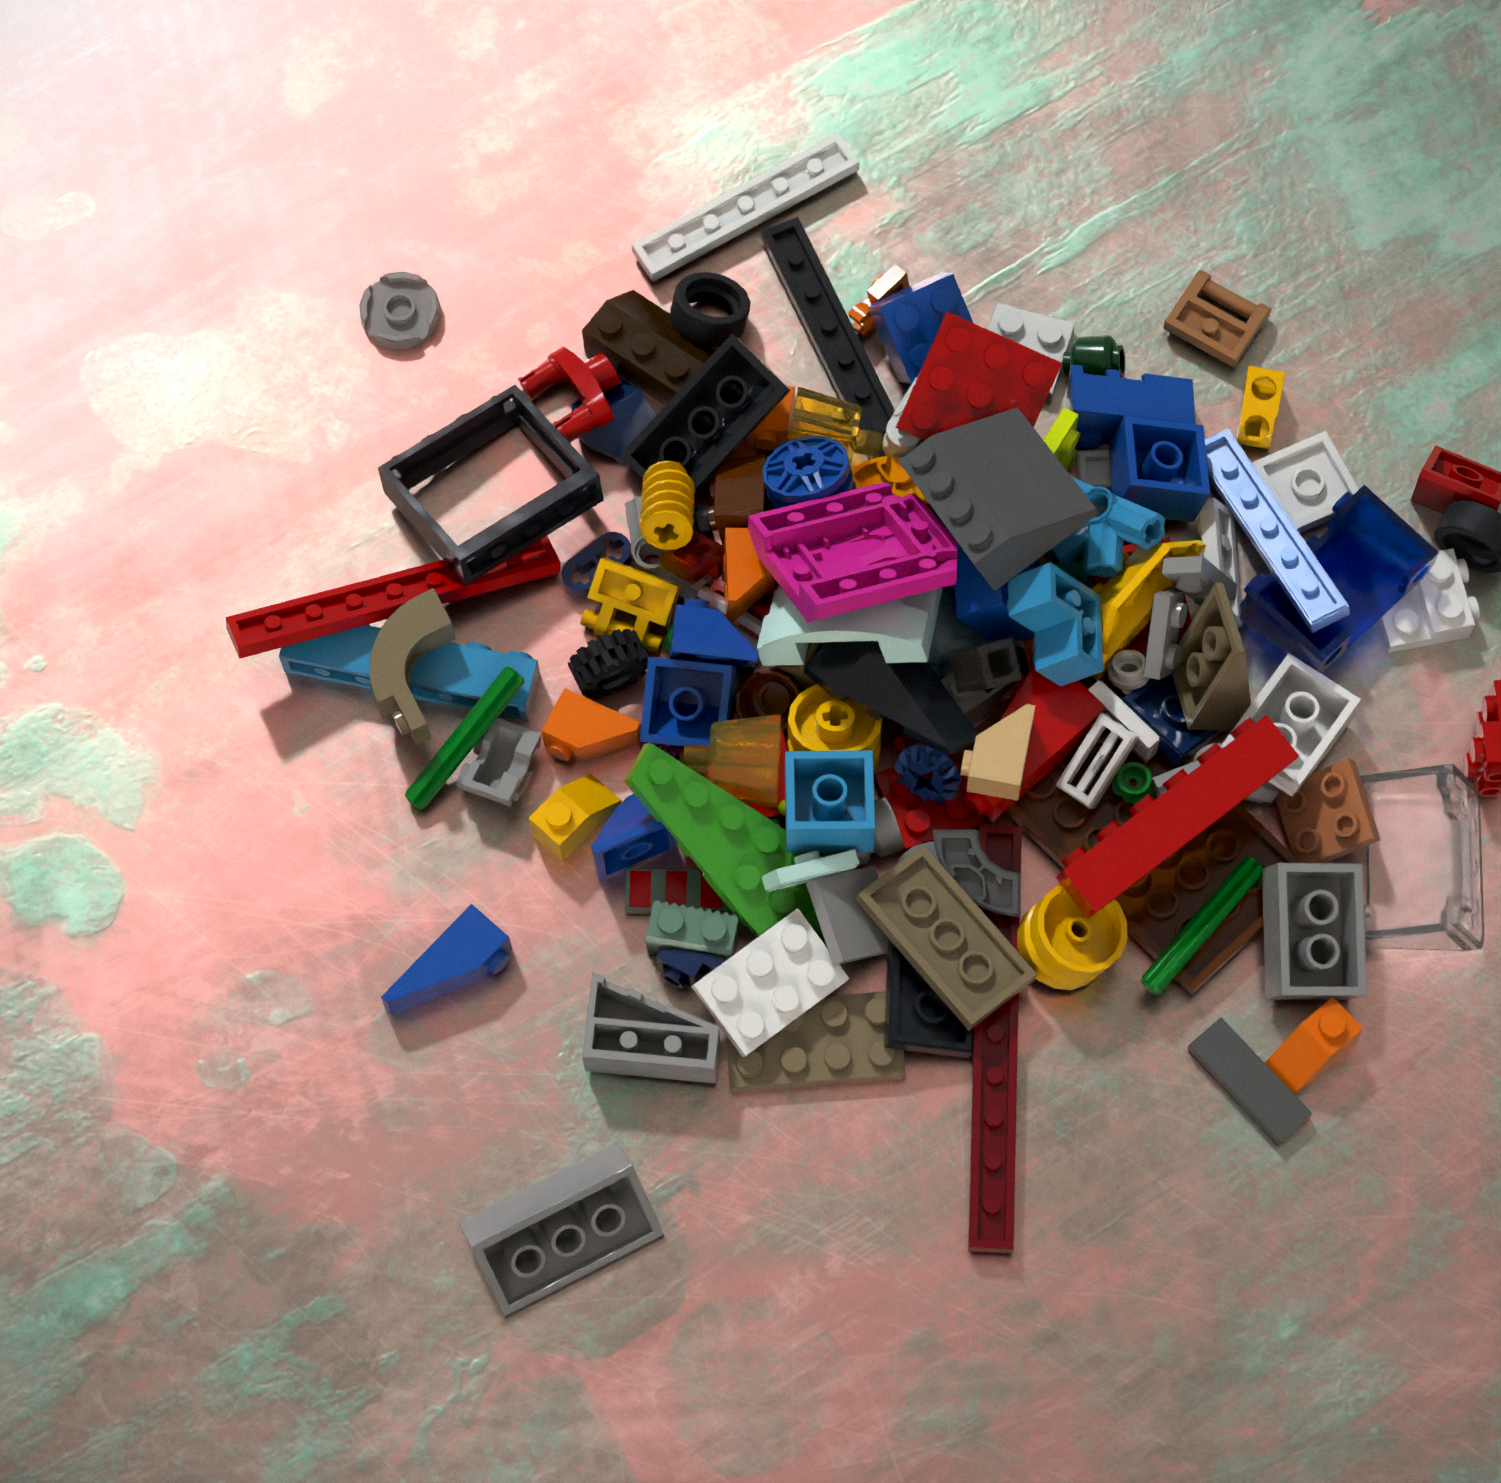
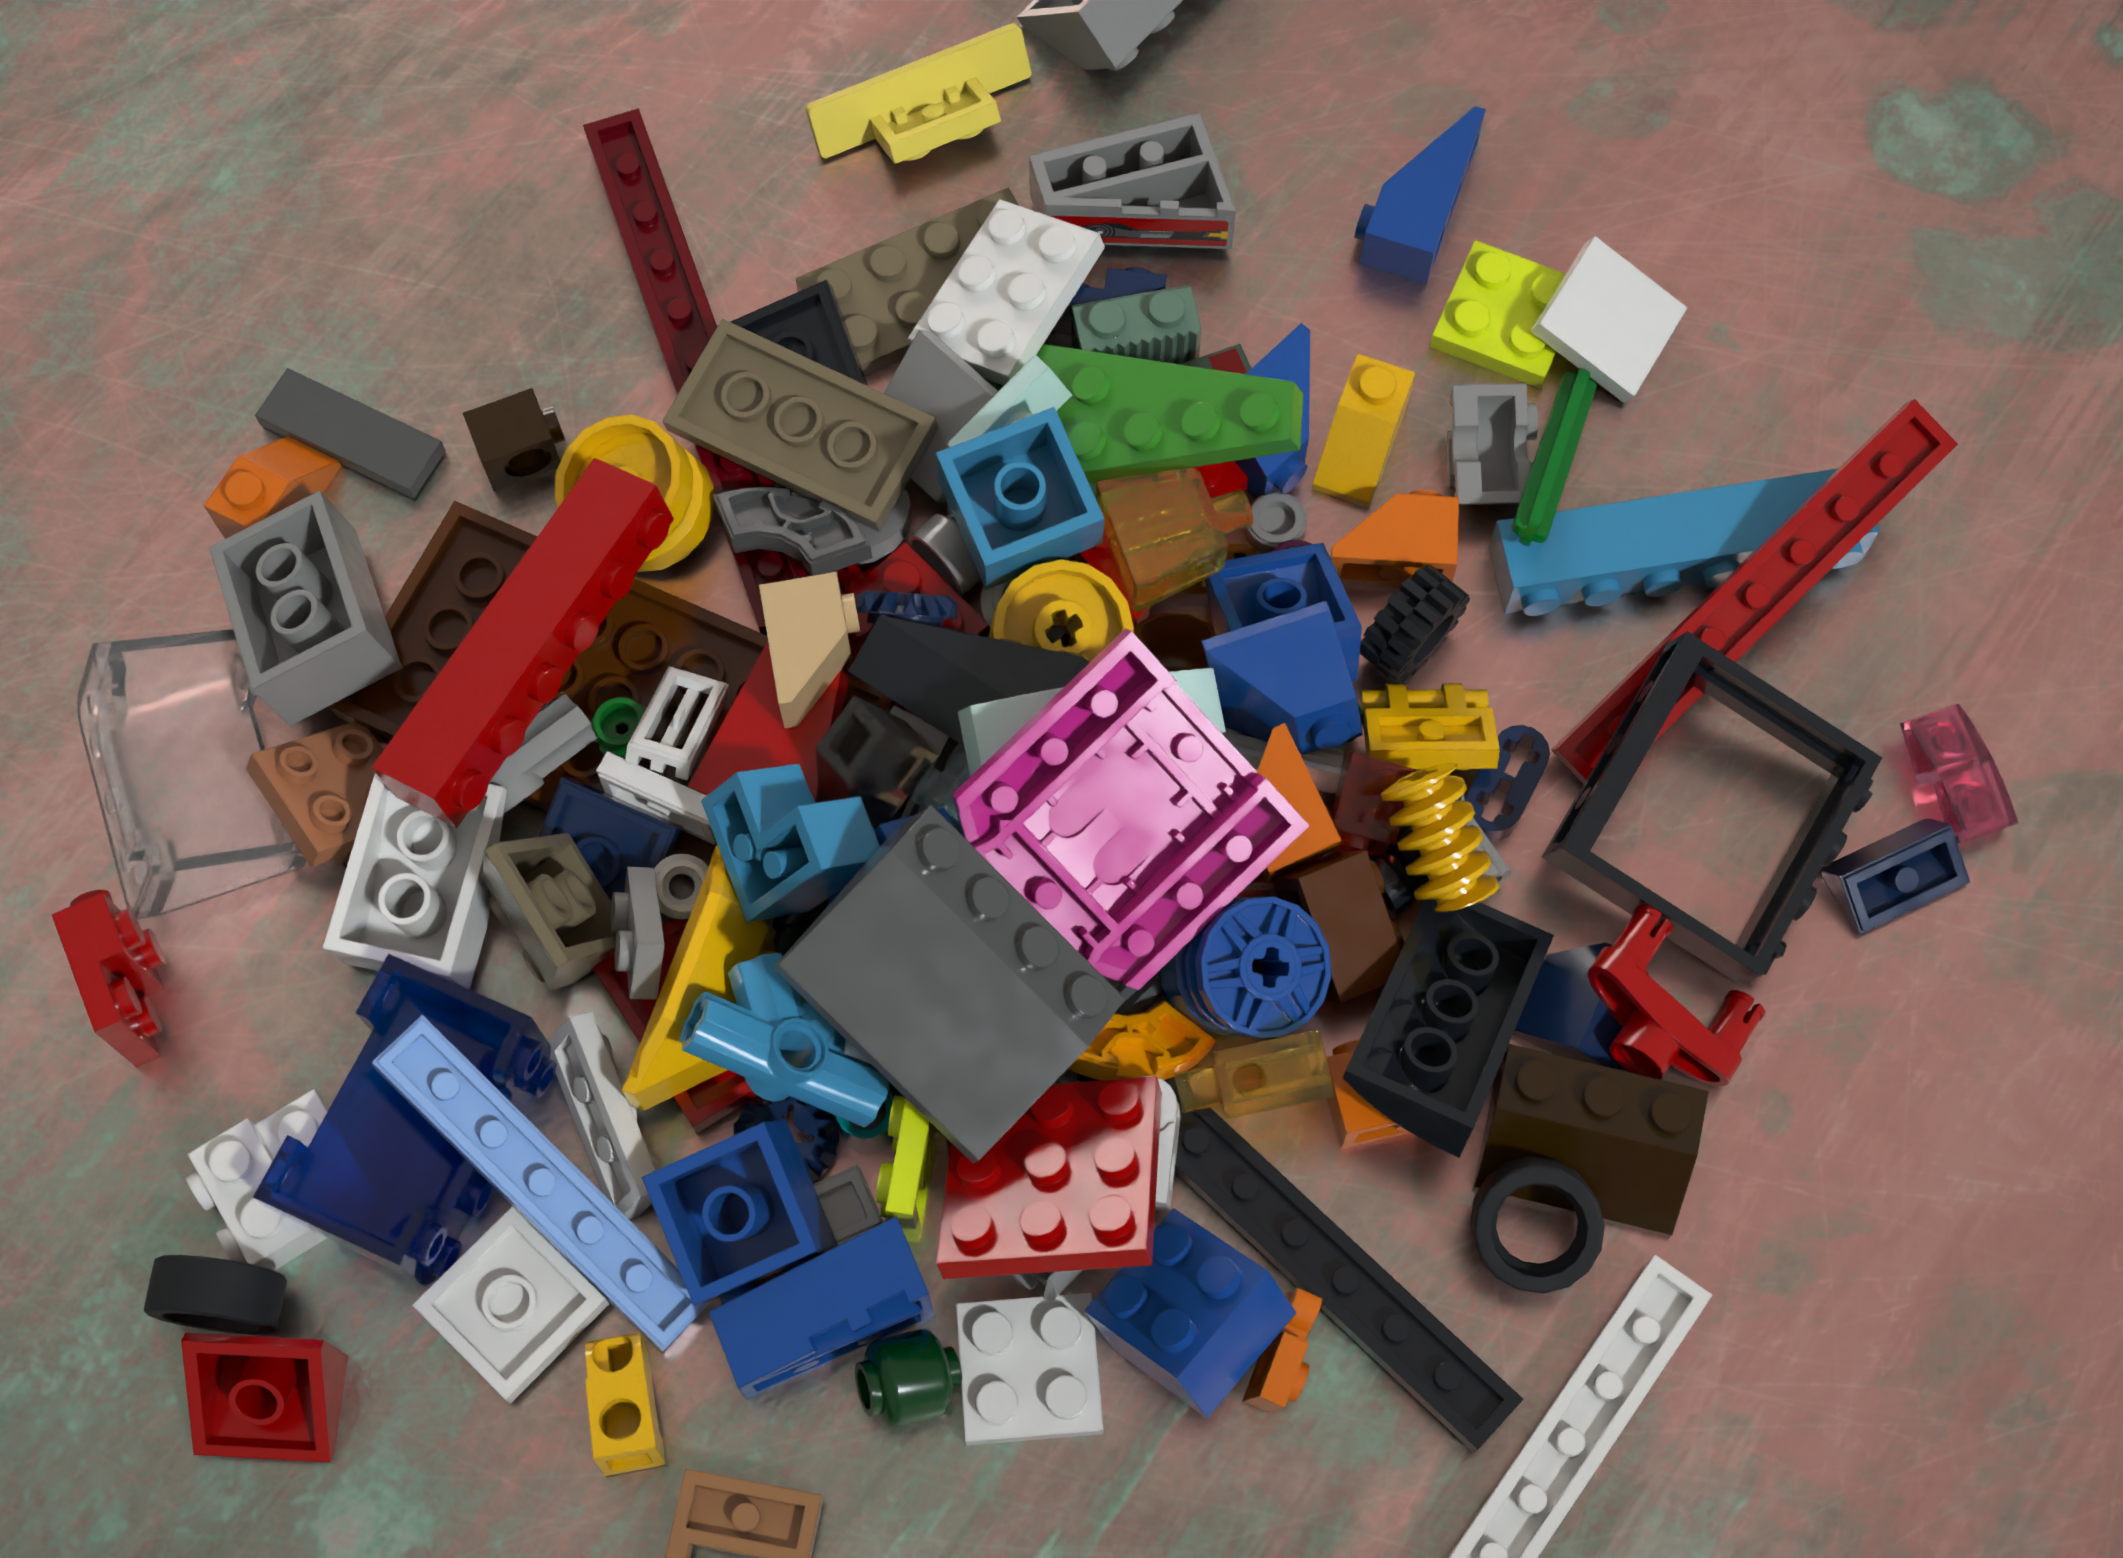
camera: 155 degrees right, 0 degrees up
light grey tile [359,271,441,350] -> none
dark tan arch [369,588,456,746] -> none
green axle [1141,856,1263,995] -> none
light grey plate [1162,556,1237,606] -> none
none -> dark brown brick [463,388,565,491]
none -> light yellow bracket [805,23,1032,164]
none -> neon yellow plate [1430,240,1566,389]
none -> white tile [1531,236,1688,403]
none -> dark blue slope [1820,818,1970,935]
none -> clear pink slope [1900,704,2018,843]

